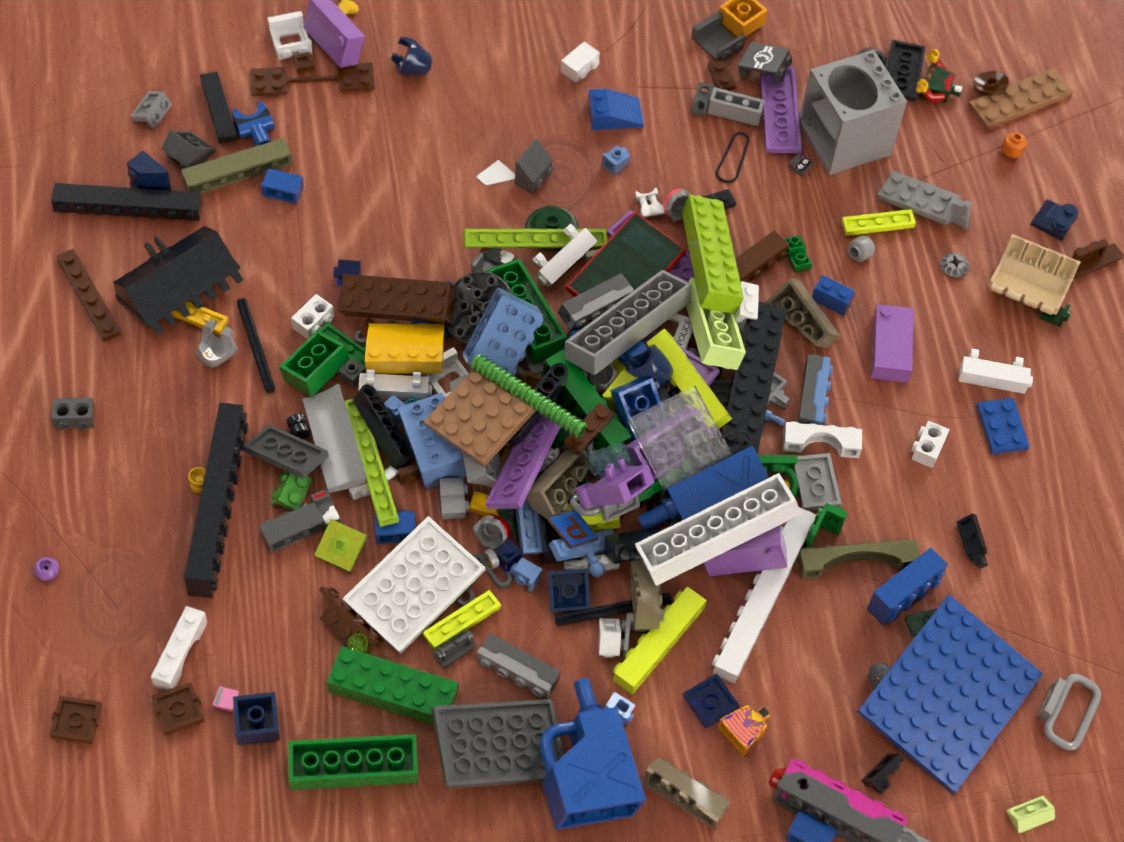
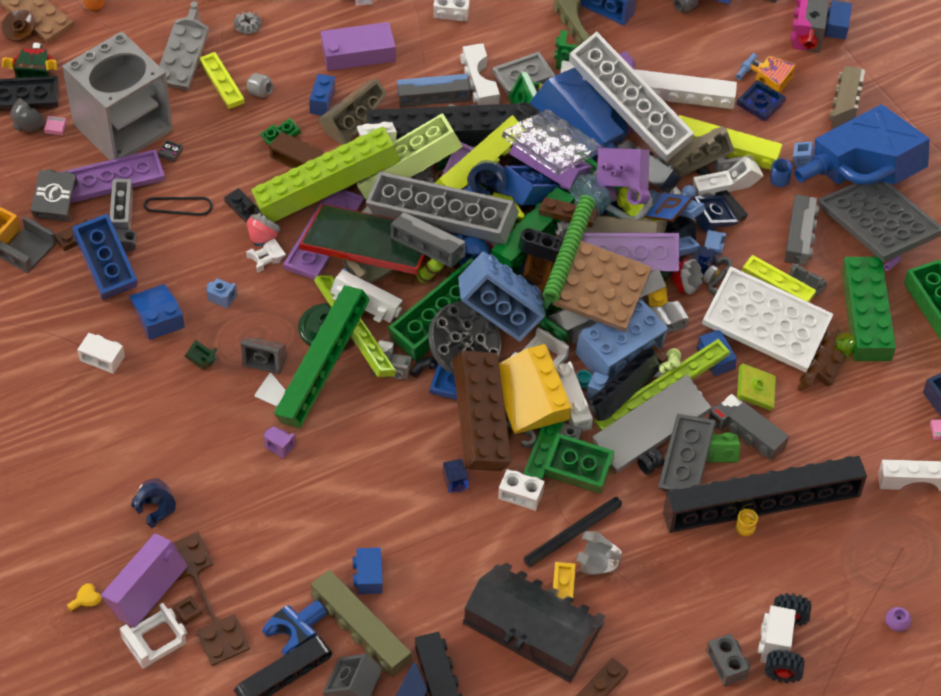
camera: 105 degrees left, 5 degrees down
none -> blue brick [72,213,137,300]
none -> dark green bracket [184,340,218,370]
none -> medium lavender brick [264,426,296,459]
none -> green brick [274,285,370,428]
none -> yellowish green hinge [659,348,681,374]
none -> white plate [693,170,734,196]
none -> medium blue bar [735,53,758,80]
none -> brick [758,593,812,683]
none -> blue piece [770,158,792,187]

